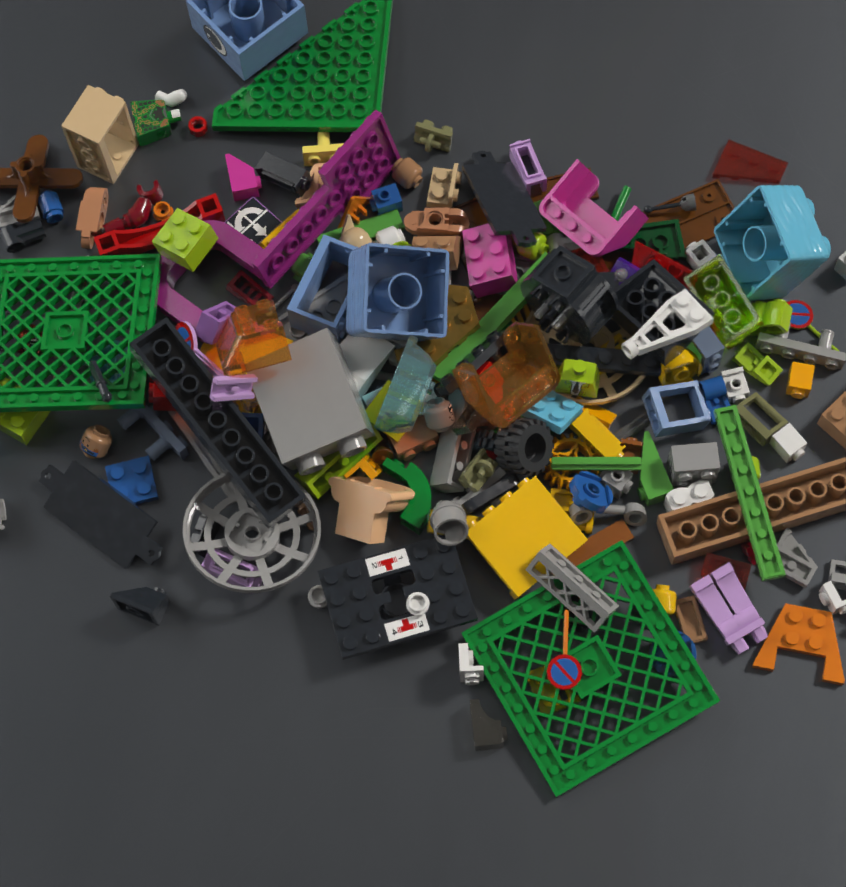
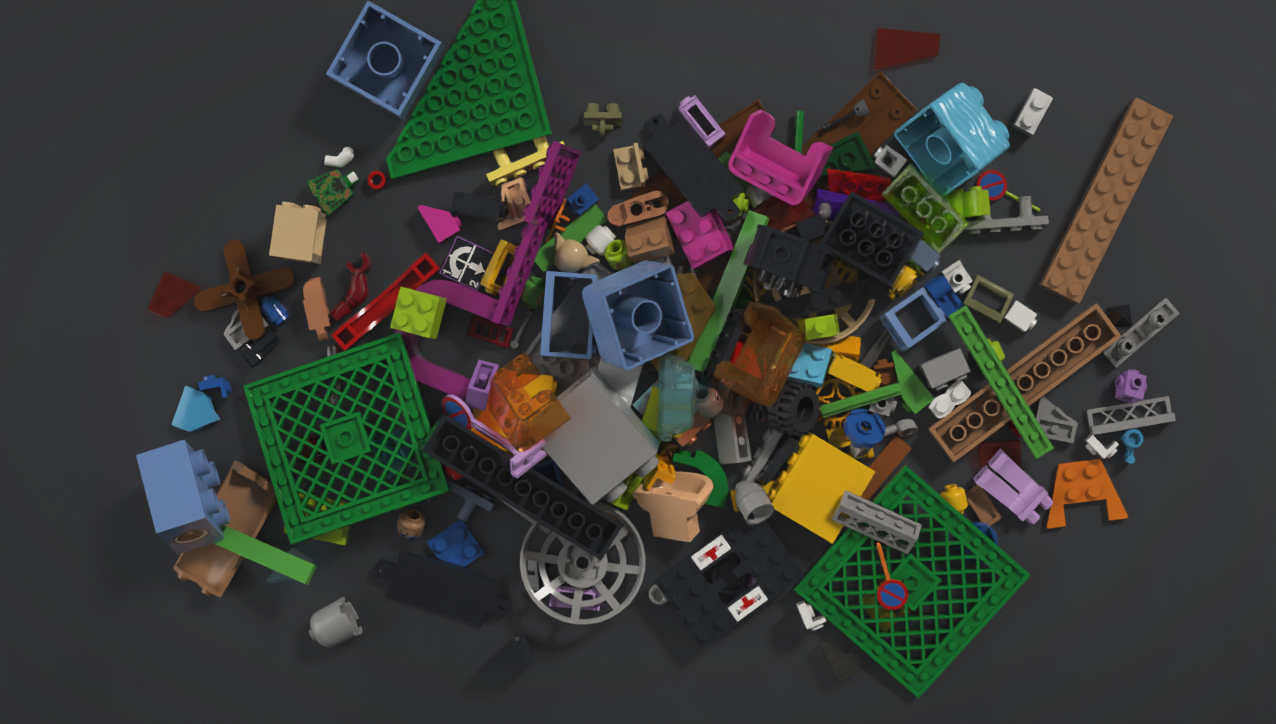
camera: 20 degrees left, 20 degrees up
black piece [89,361,112,402] -> none
orange plate [153,201,174,221] -> none
medium nougat head [391,157,423,189] -> none
white plate [406,592,430,616] -> none
olive hips [458,448,498,493] -> none
white plate [621,289,713,359] -> none
lime slope [732,342,783,386] -> none
light orange brick [786,362,815,399] -> none

